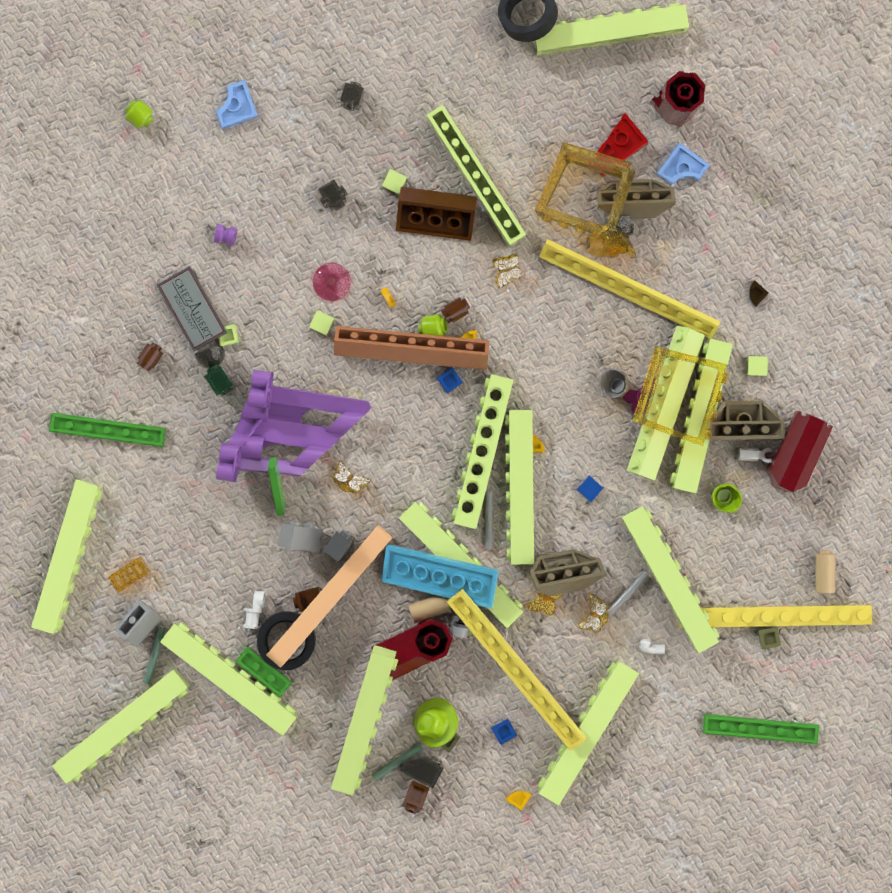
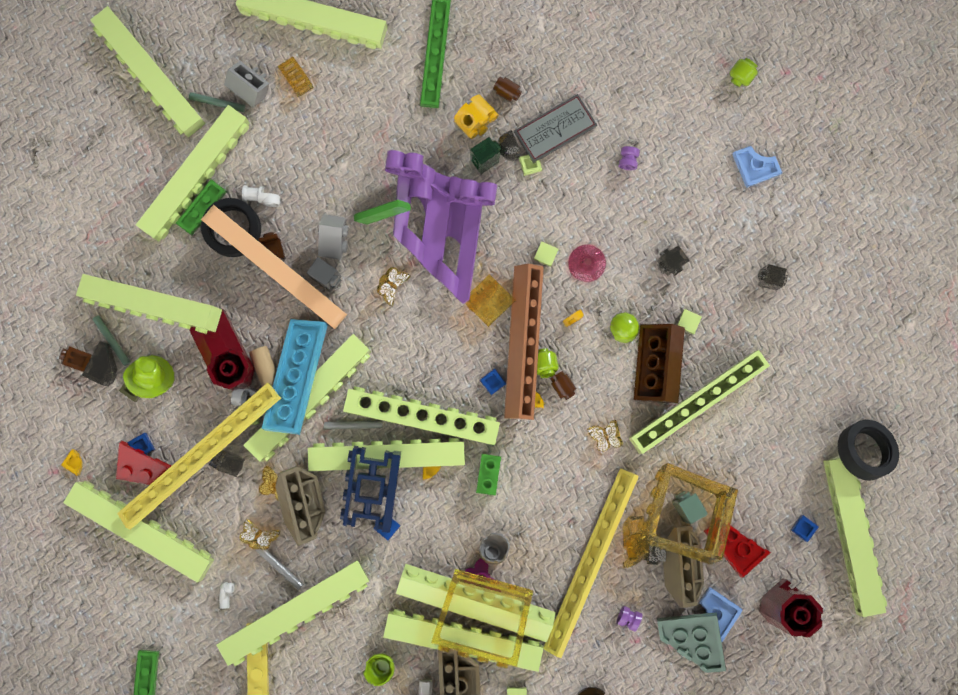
camera: 90 degrees right, 5 degrees down
none -> red wing [116,441,171,485]
none -> clear smoke brick [209,449,245,477]
none -> dark blue fence [340,446,401,533]
none -> yellow brick [454,94,499,139]
none -> clear yellow hinge [465,274,516,327]
none -> bright green brick [476,454,501,496]
none -> lime hair [610,312,639,343]
none -> medium lavender wheel [616,606,642,632]
none -> sand green plate [657,612,726,673]
none -> sand green brick [672,491,708,524]
none -> blue tile [790,515,819,542]

